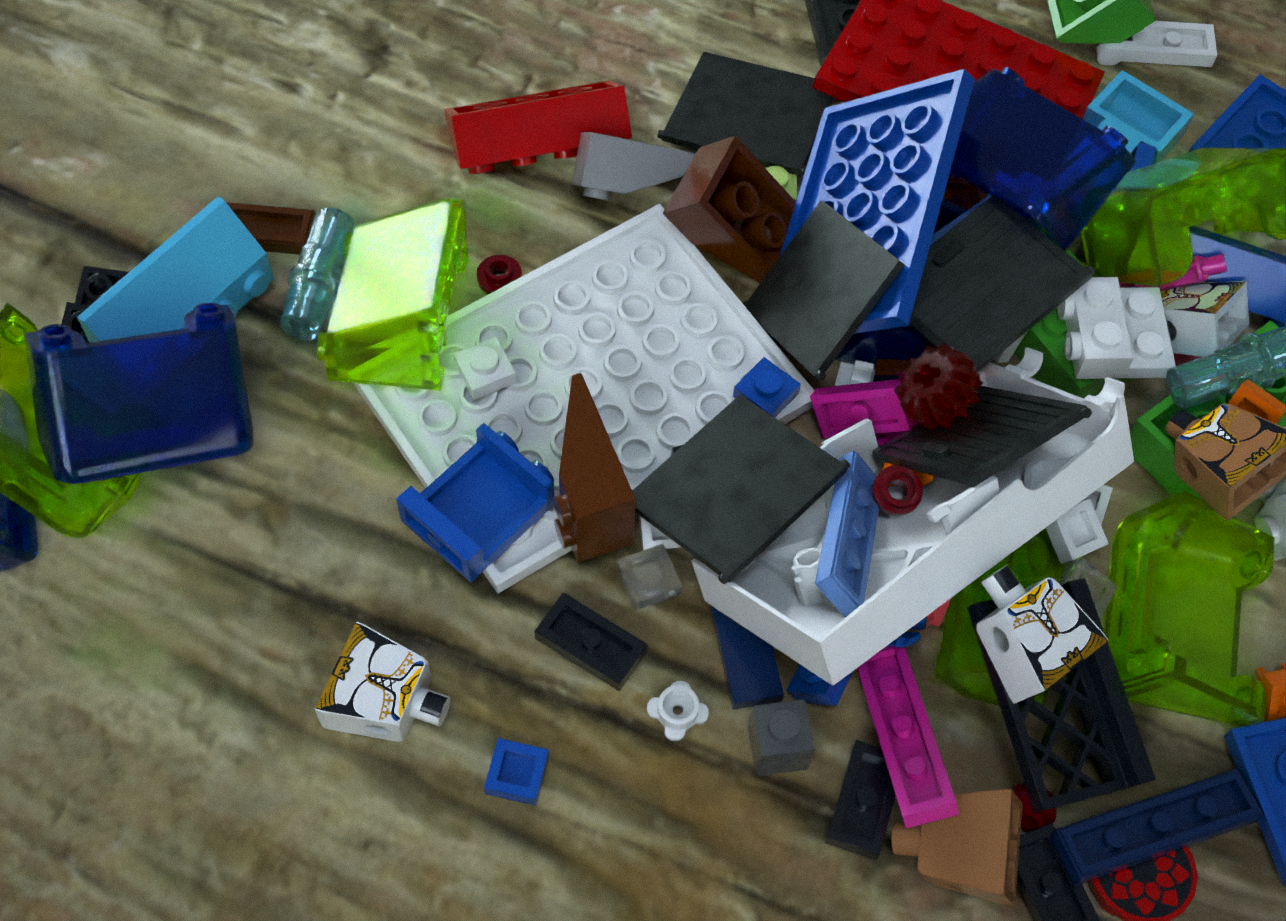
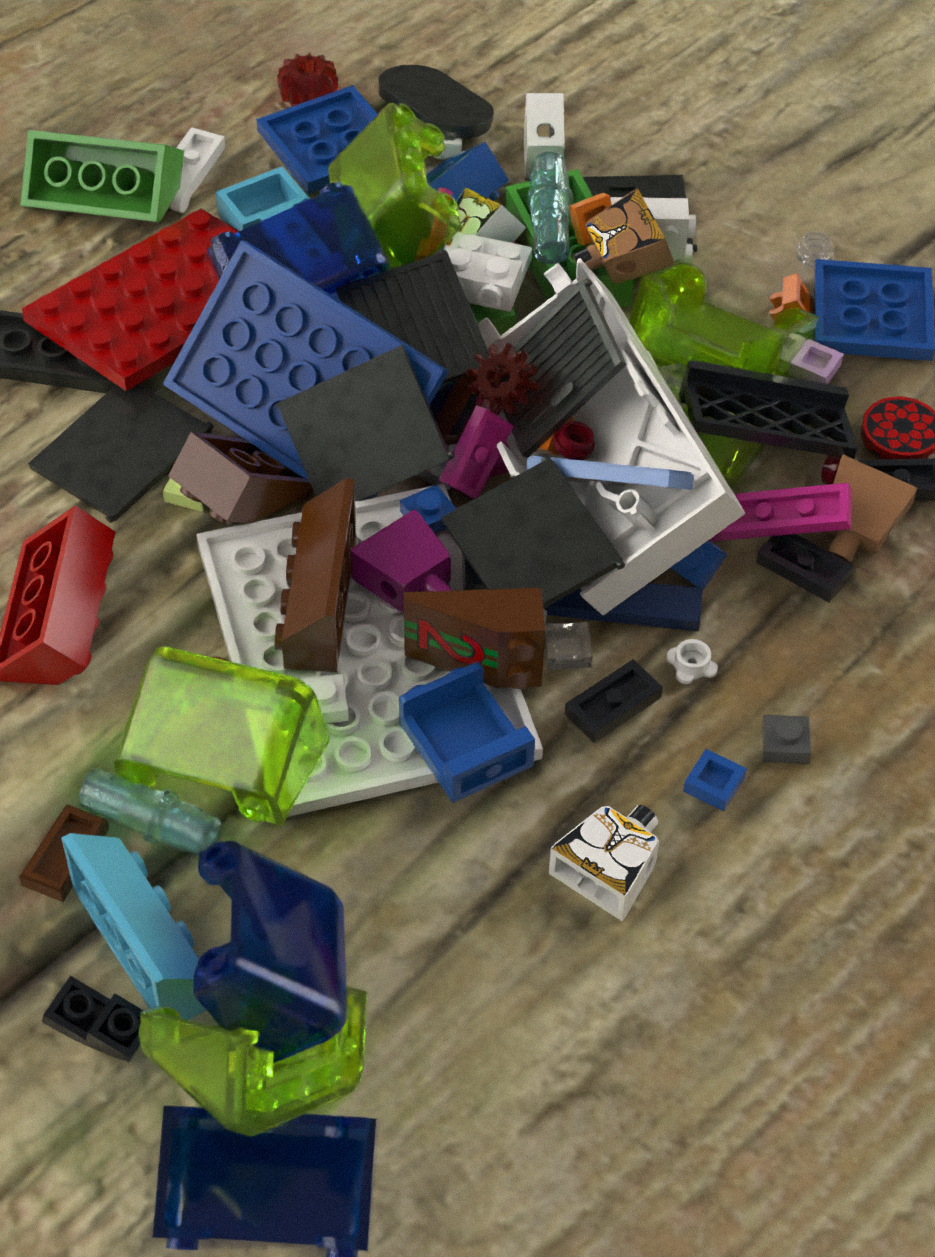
camera: 70 degrees left, 10 degrees down
light grey slope [572,132,696,200] -> none
dark grey brick [748,699,815,776] -> none
white torso [976,565,1109,704] -> none
dark blue tile [1050,768,1265,886] -> none
none -> reddish brown slope [275,478,357,672]
none -> magenta torso [350,509,453,612]
none -> dark grey plate [762,715,811,764]
none -> lavender plate [788,339,843,384]

